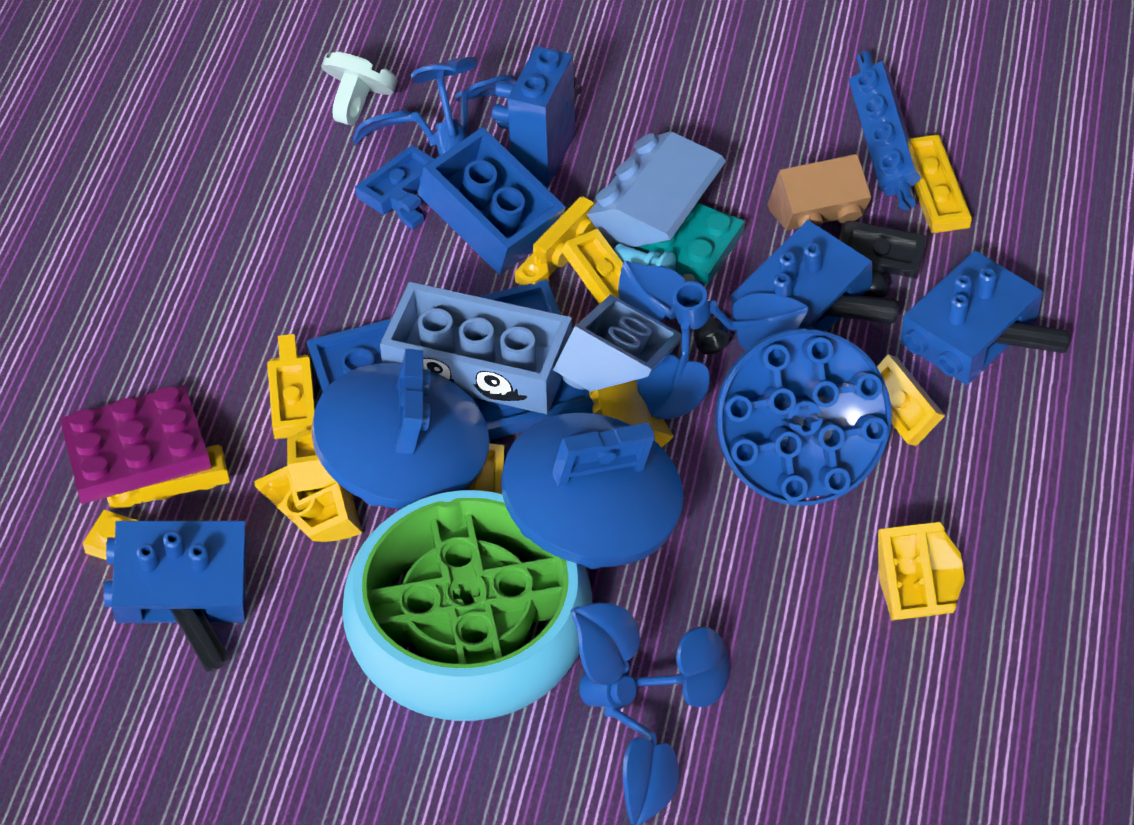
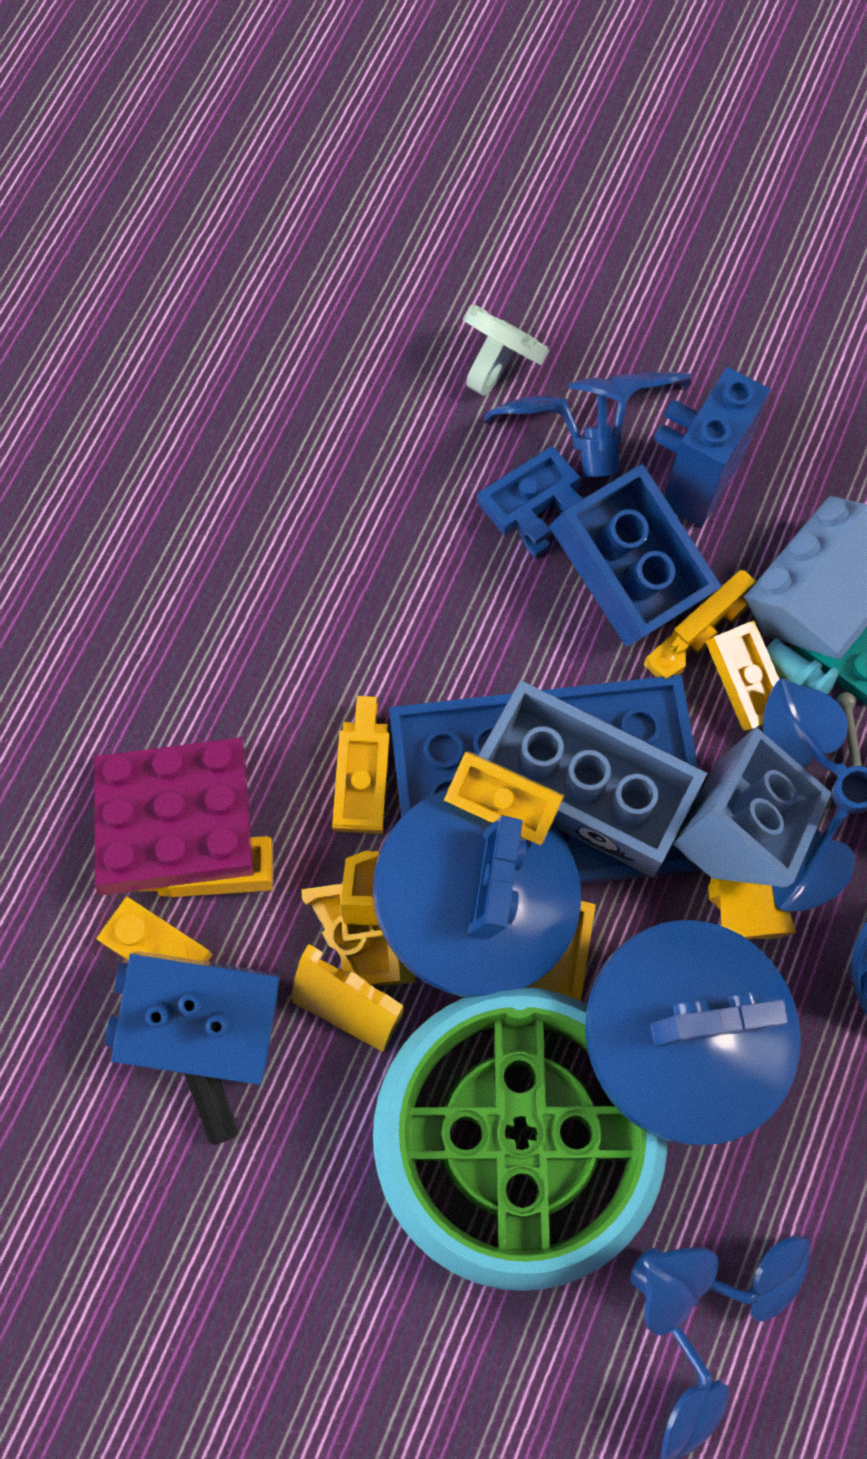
camera: 10 degrees right, 20 degrees up
none -> yellow slope [292,944,403,1052]
none -> yellow plate [444,751,565,846]

